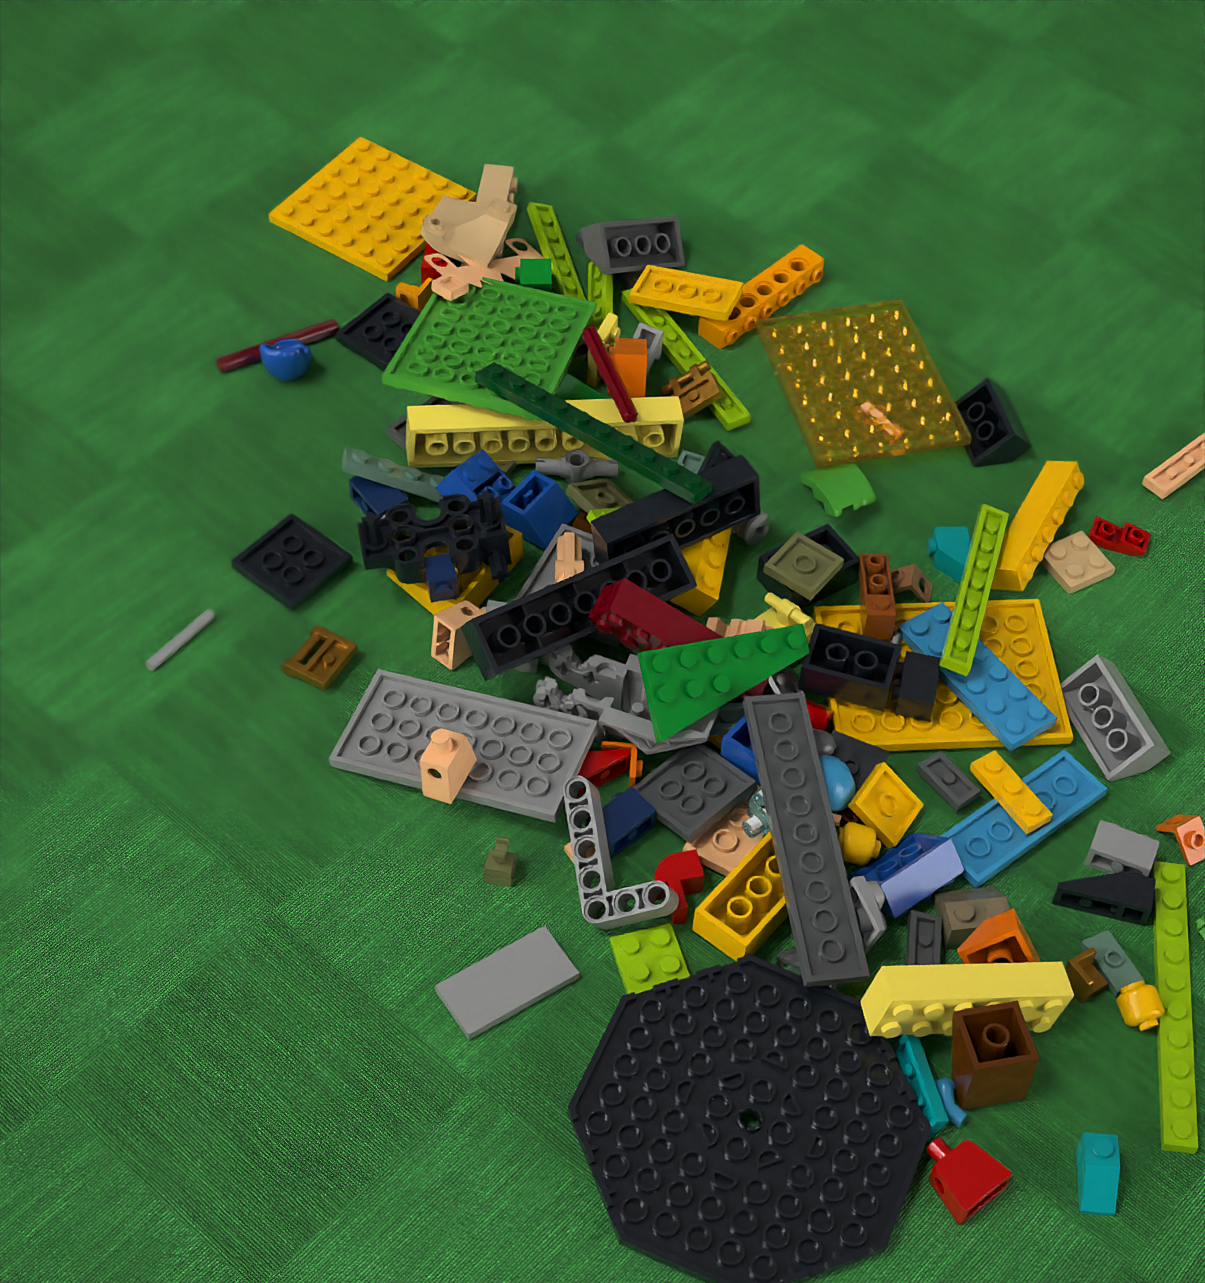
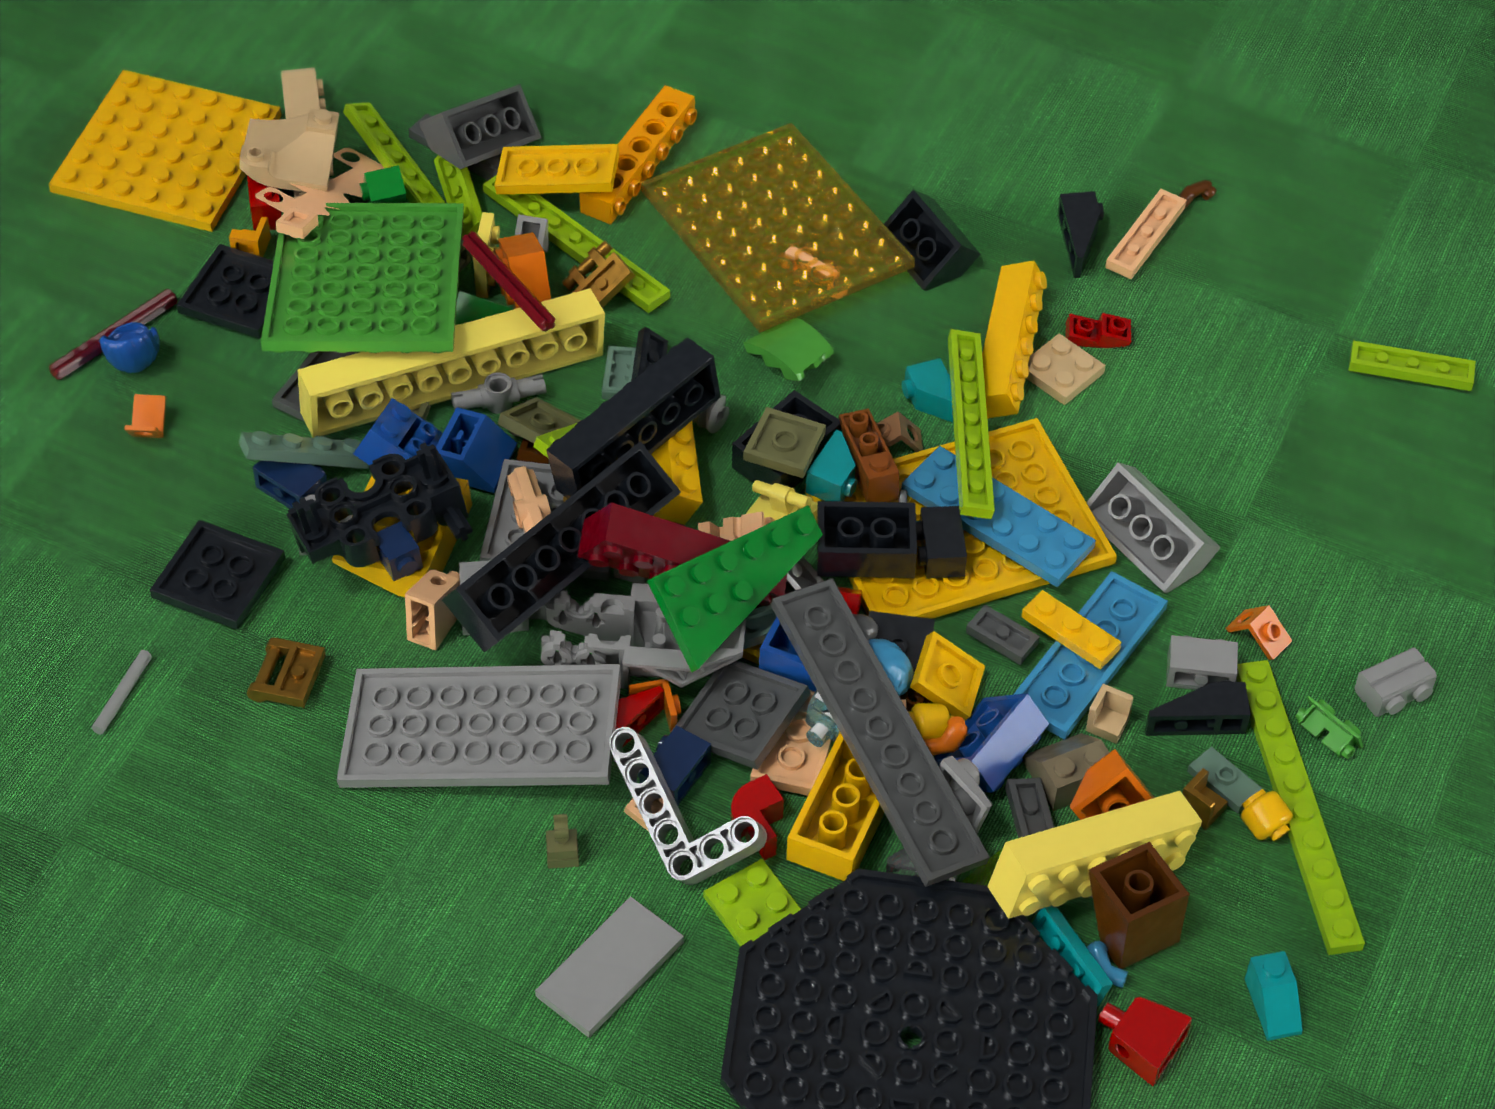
camera: 15 degrees left, 0 degrees up
light nougat torso [420,728,477,804] -> none
dark green plate [475,362,713,504] -> none
none -> orange bracket [124,394,166,438]
none -> teal slope [806,430,858,501]
none -> orange arm [924,716,968,756]
none -> black slope [1057,191,1104,278]
none -> tan panel [1086,684,1134,744]

